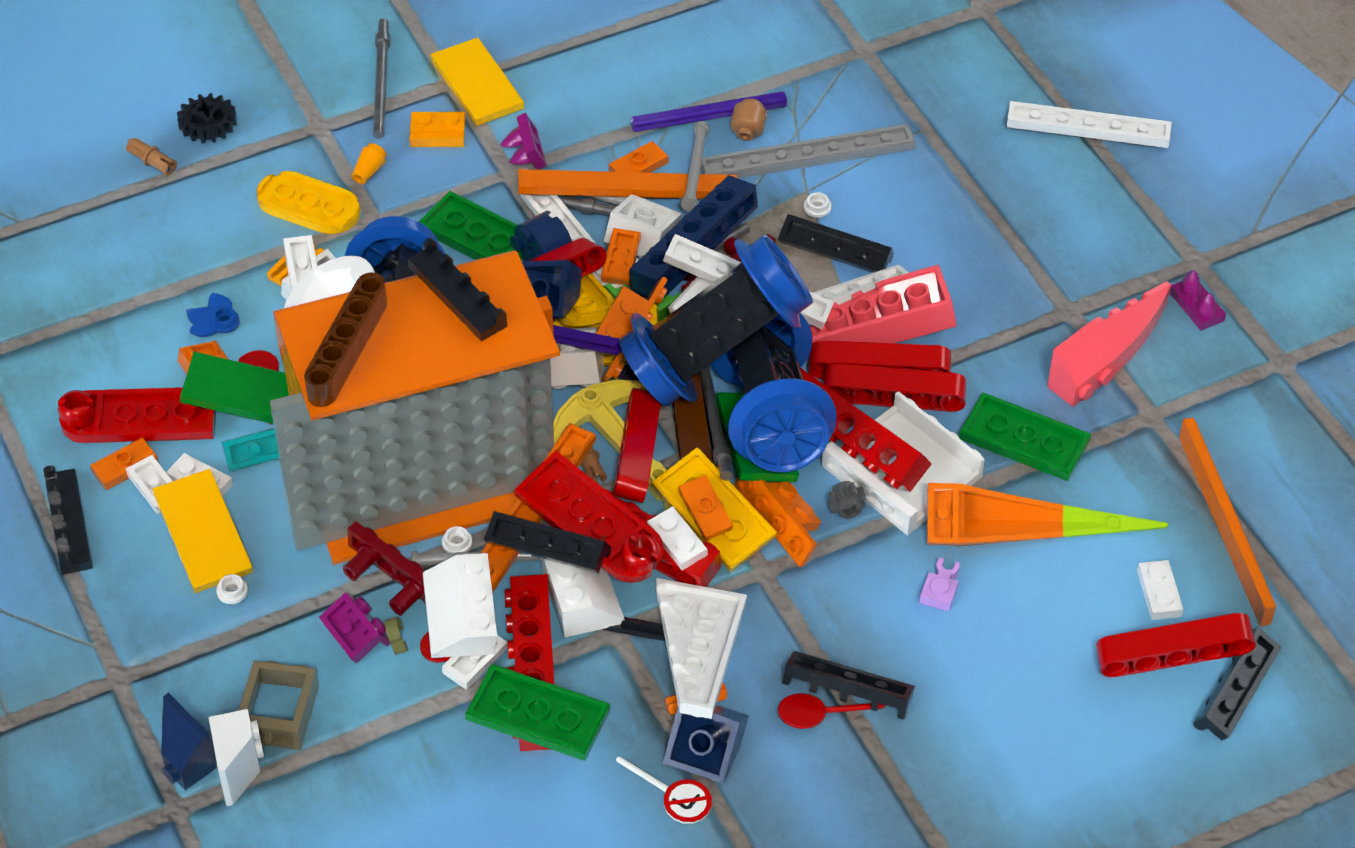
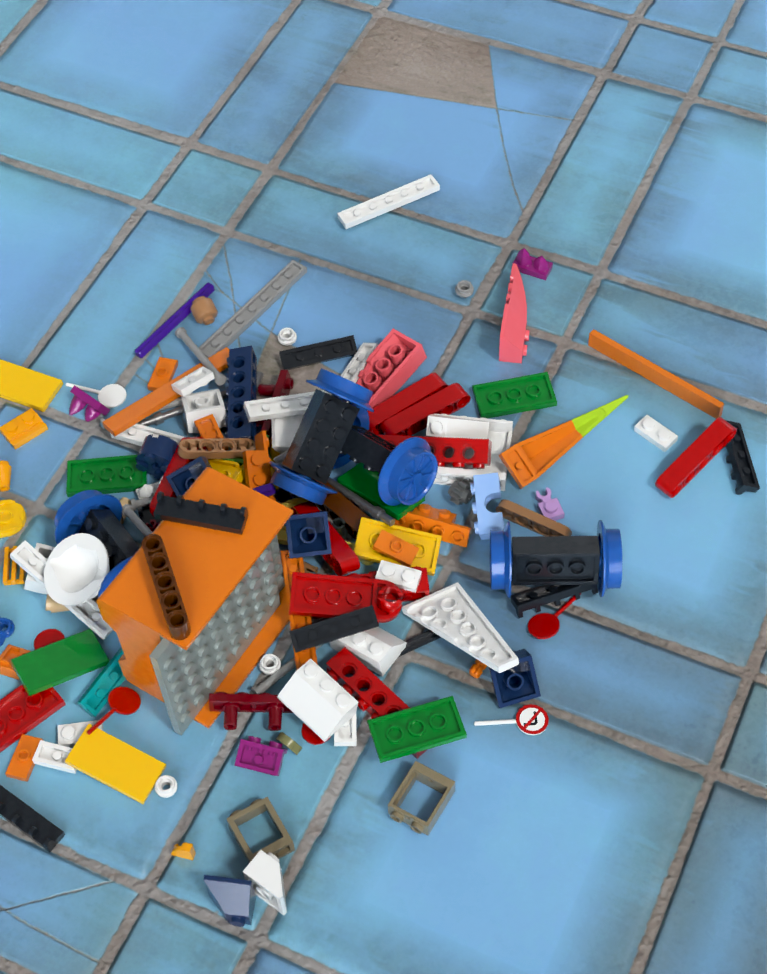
camera: 35 degrees left, 5 degrees up
none -> white piece [66,383,127,408]
none -> red piece [87,687,141,735]
none -> white plate [171,366,215,397]
none -> light orange tile [171,842,196,860]
none -> medium nougat beam [178,438,256,459]
none -> dark blue slope [286,511,332,558]
none -> pearl dark grey pin [332,518,348,540]
none -> dark tan window [388,761,455,835]
none -> white slope [426,414,490,439]
none -> light grey plate [455,280,474,298]
none -> light blue arch [470,473,504,540]
none -> brick [490,520,622,598]
none -> medium nougat beam [496,499,572,536]

